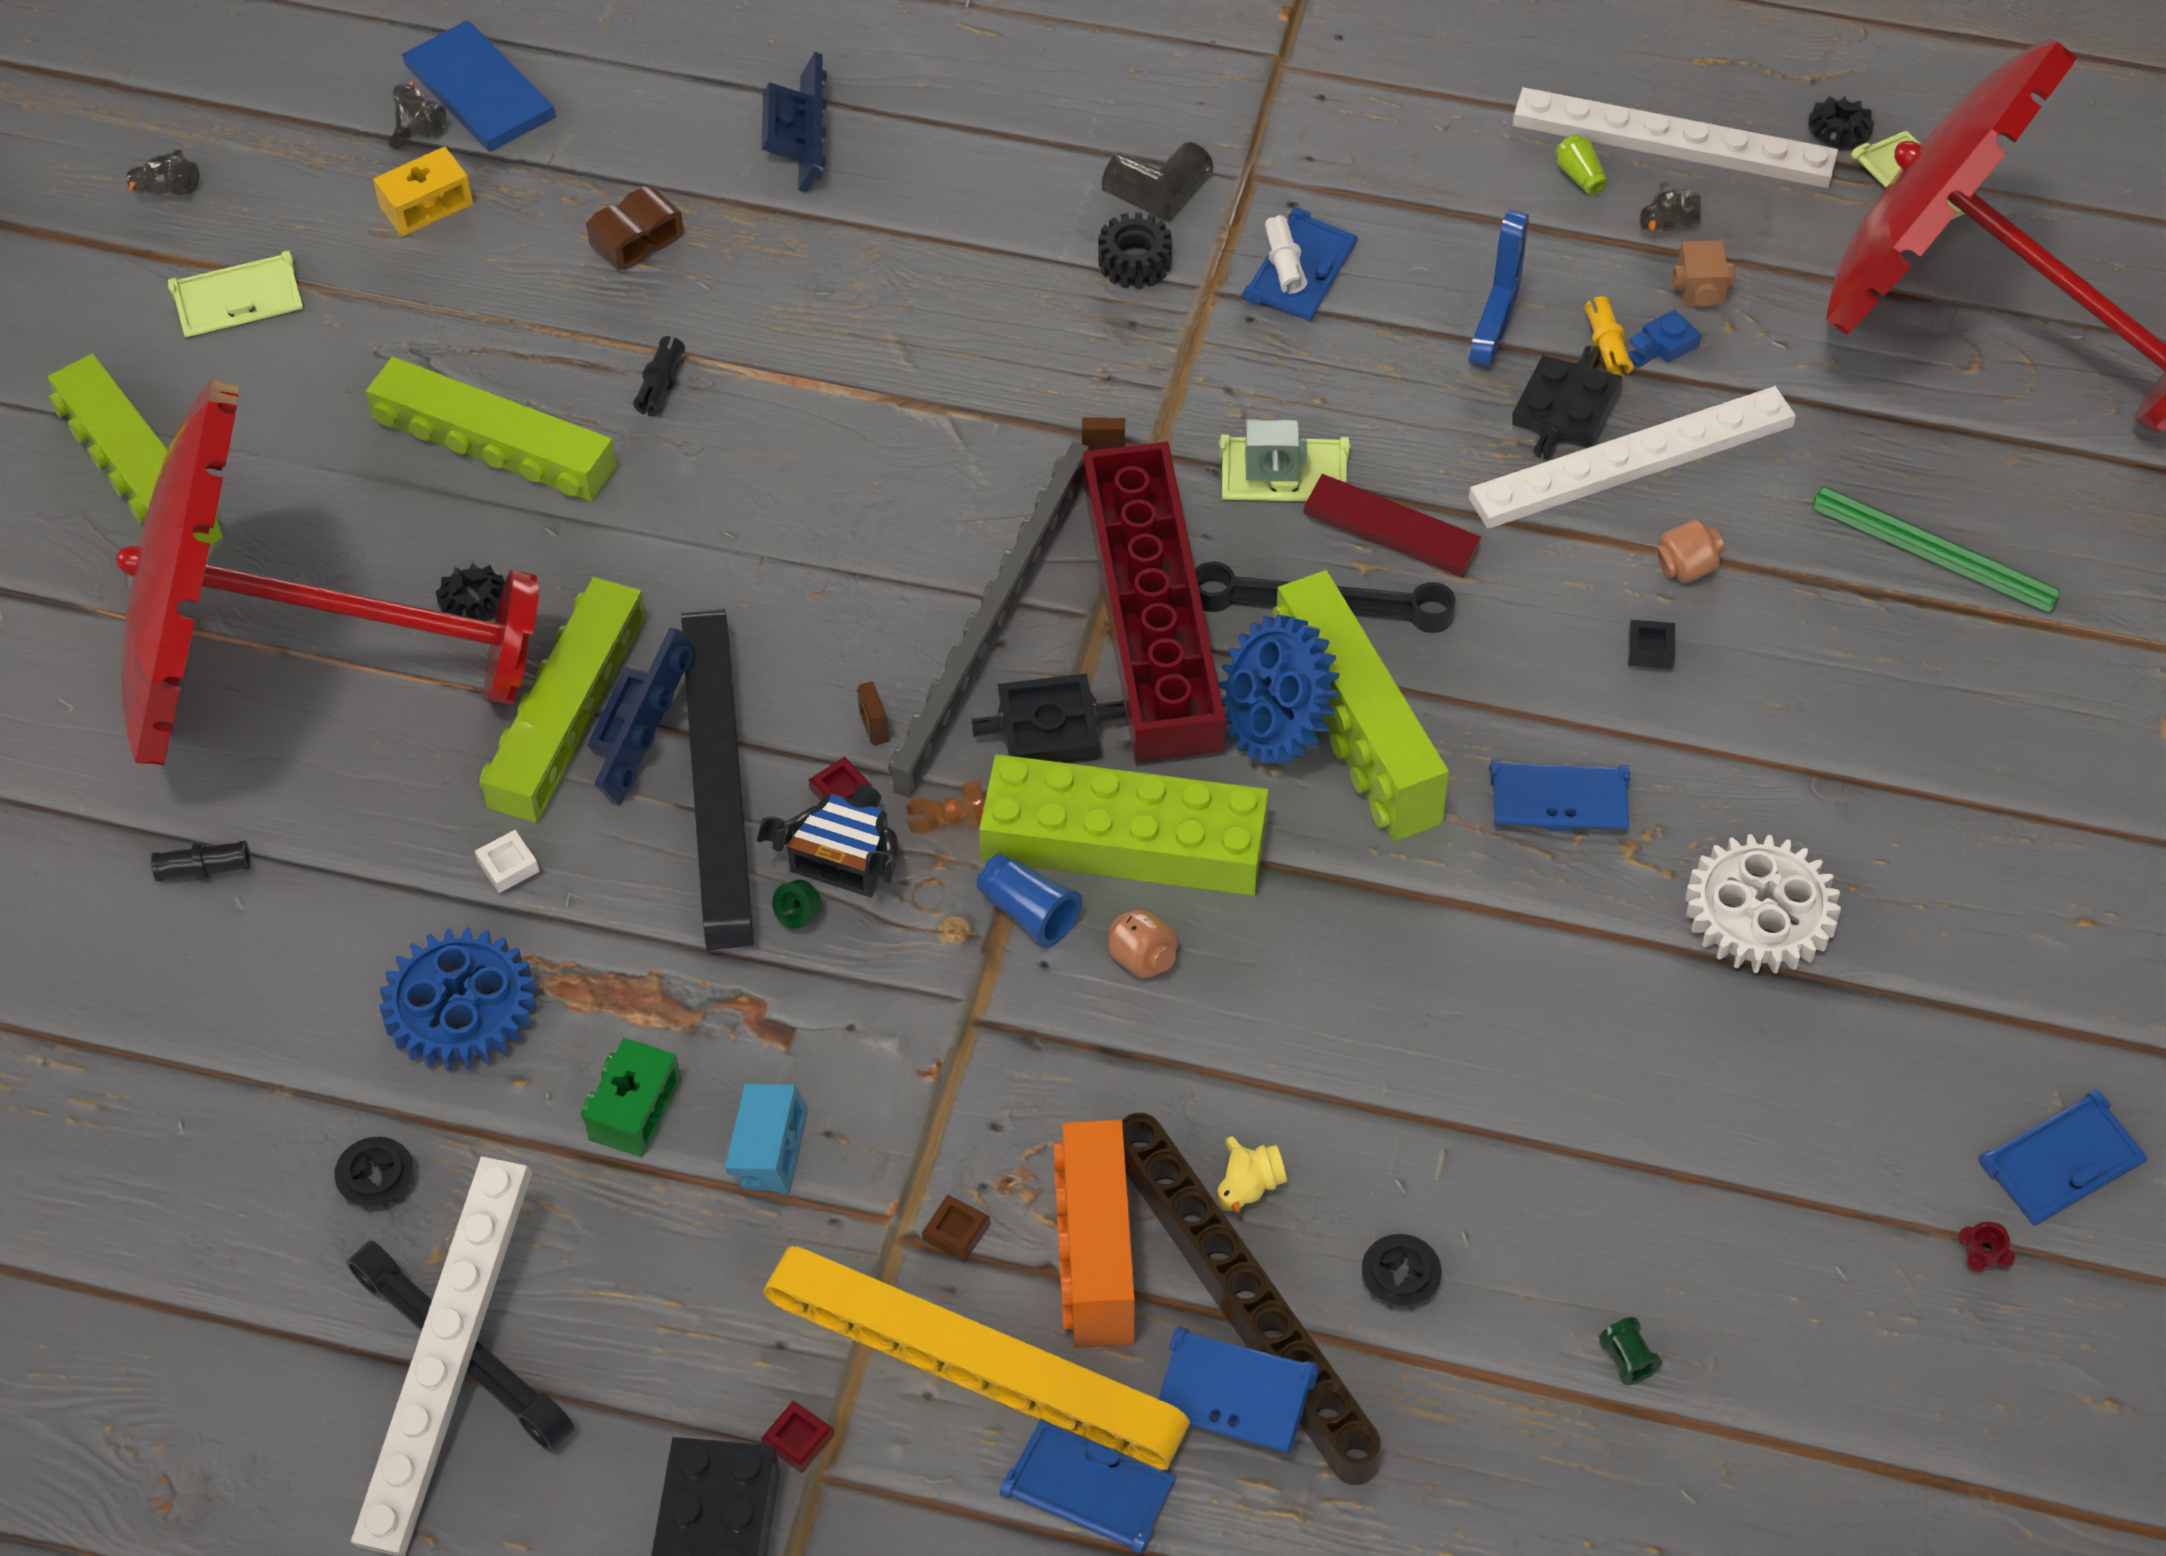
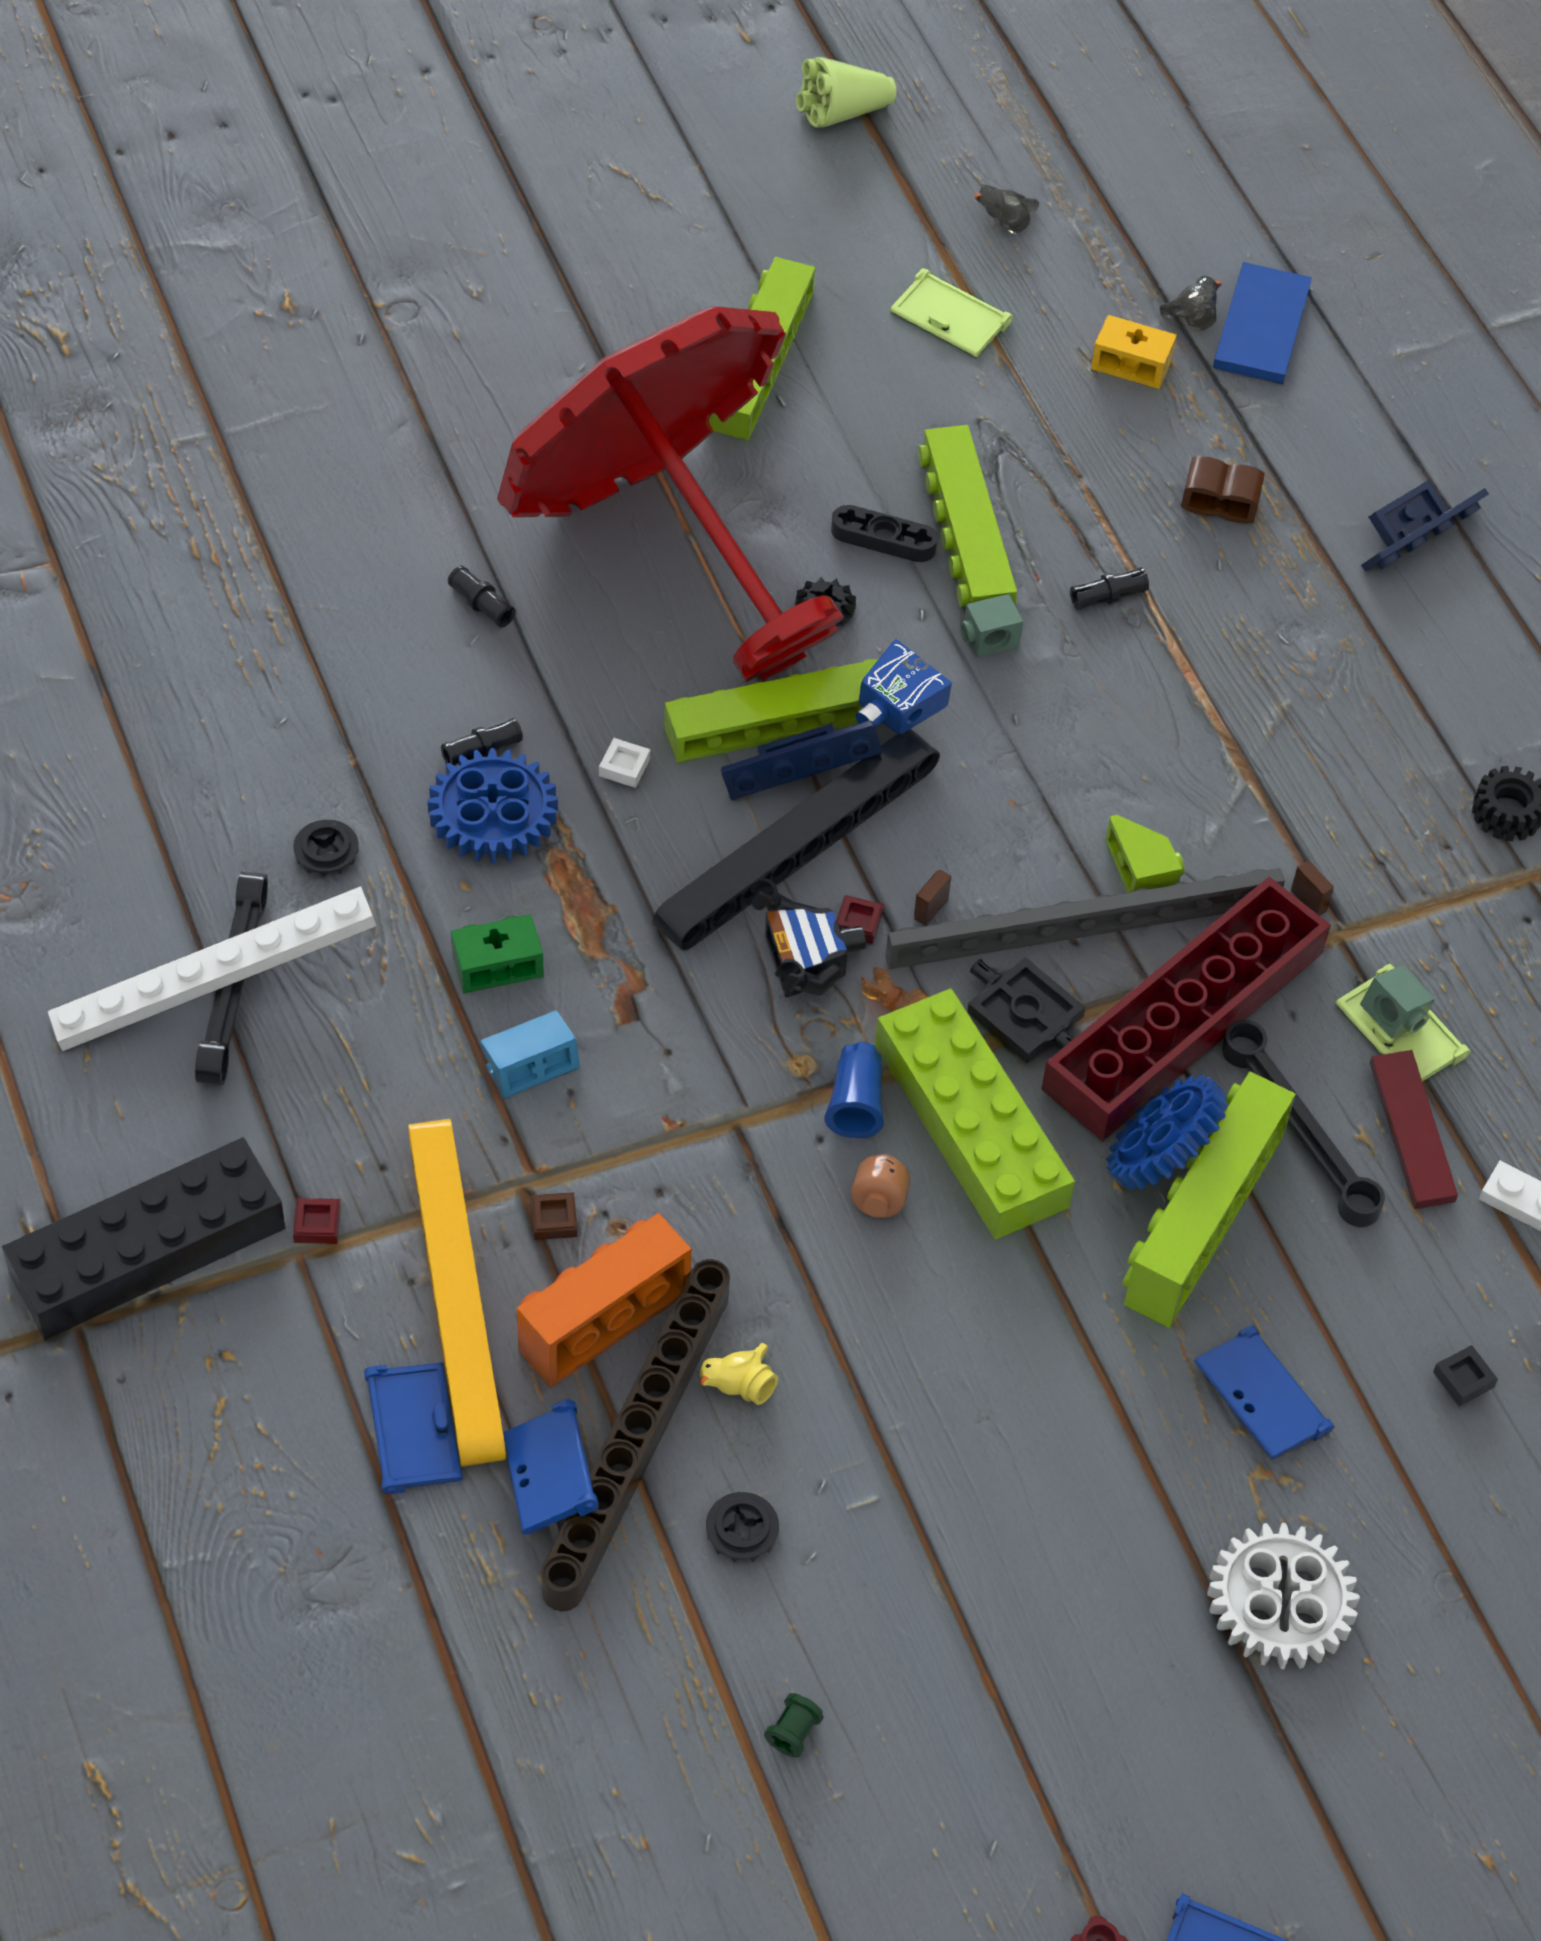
camera: 50 degrees right, 0 degrees up
dark green tile [772,879,821,929] -> none
none -> black pin [441,718,523,766]
none -> black beam [831,505,938,562]
none -> blue torso [855,639,952,734]
none -> sand green brick [960,594,1023,657]
none -> lime slope [1105,815,1185,893]

